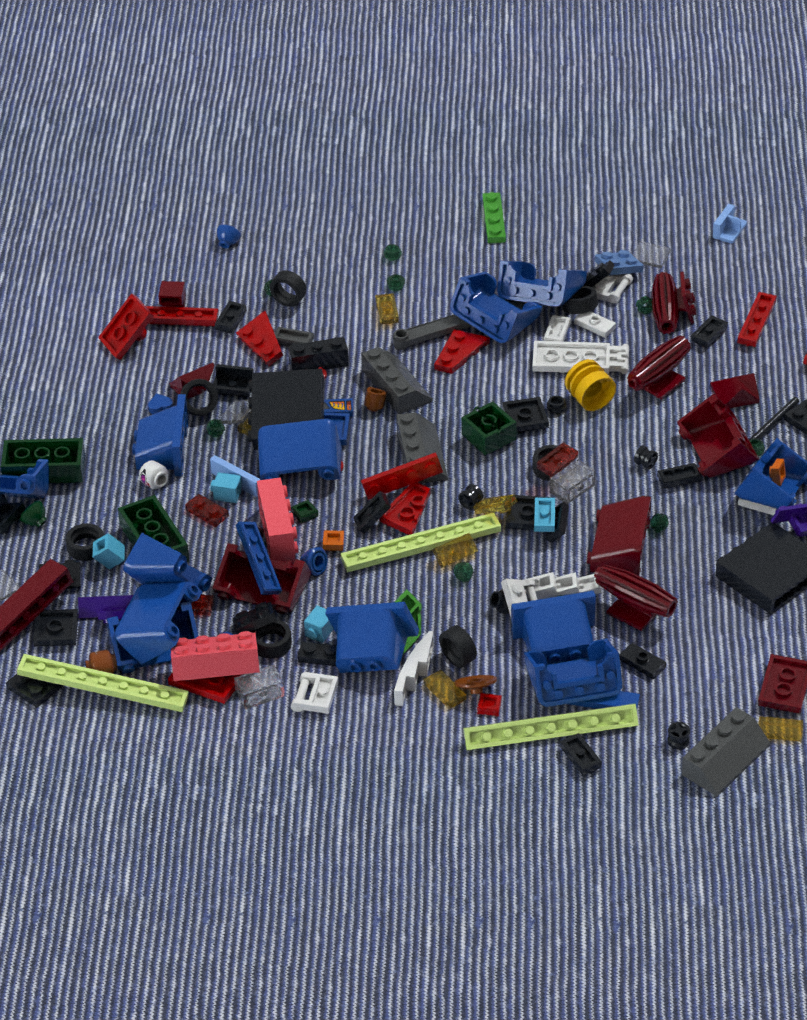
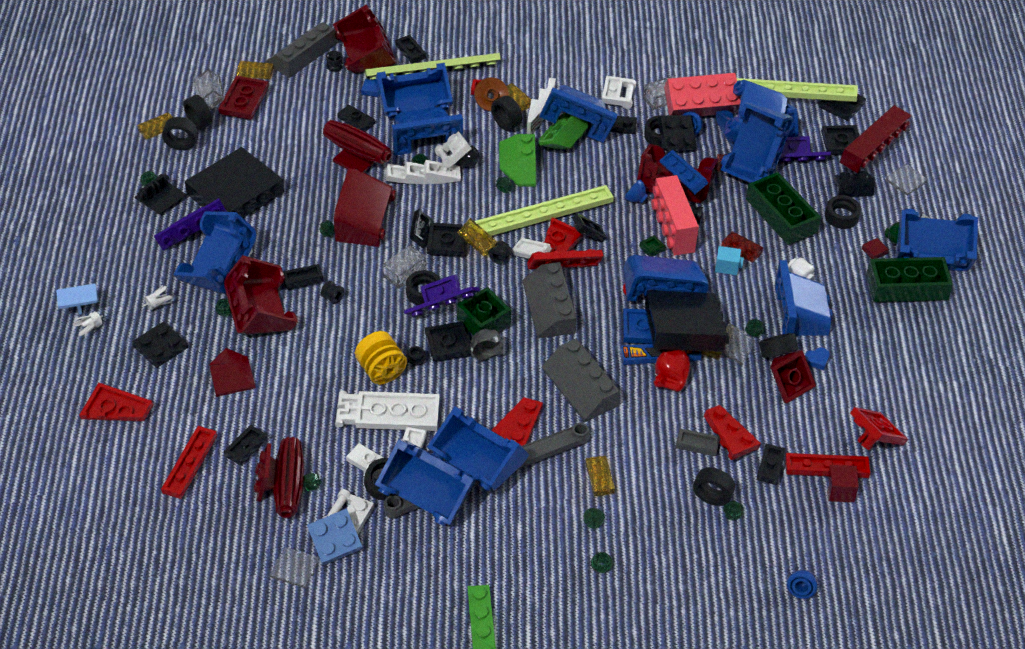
camera: 175 degrees right, 5 degrees up
dark orange head [85,650,117,674] -> none
medium azure brick [93,533,125,569] -> none
light blue tile [210,455,260,497] -> none
black bracket [213,364,254,397] -> none
black brick [288,337,349,371] -> none
medium azure brick [304,605,334,643] -> none
orange plate [323,530,344,551] -> none
dark orange plate [364,387,388,412] -> none
clear yellow plate [432,533,478,568] -> none
medium azure plate [534,498,555,532] -> none
clear red plate [537,442,578,477] -> none
black plate [583,260,615,287] -> none
dark red plate [627,335,691,400] -> none
light blue panel [713,204,747,244] -> none
black bar [749,397,799,445] -> none
orange plate [769,458,786,486] -> none
none -> dark red windscreen [333,4,397,73]
none -> dark purple bracket [403,275,480,317]
none -> dark grey hair [470,329,504,360]
none -> bright green wedge [499,134,536,187]
none -> white tile [512,238,552,259]
none -> dark red tile [862,238,889,259]

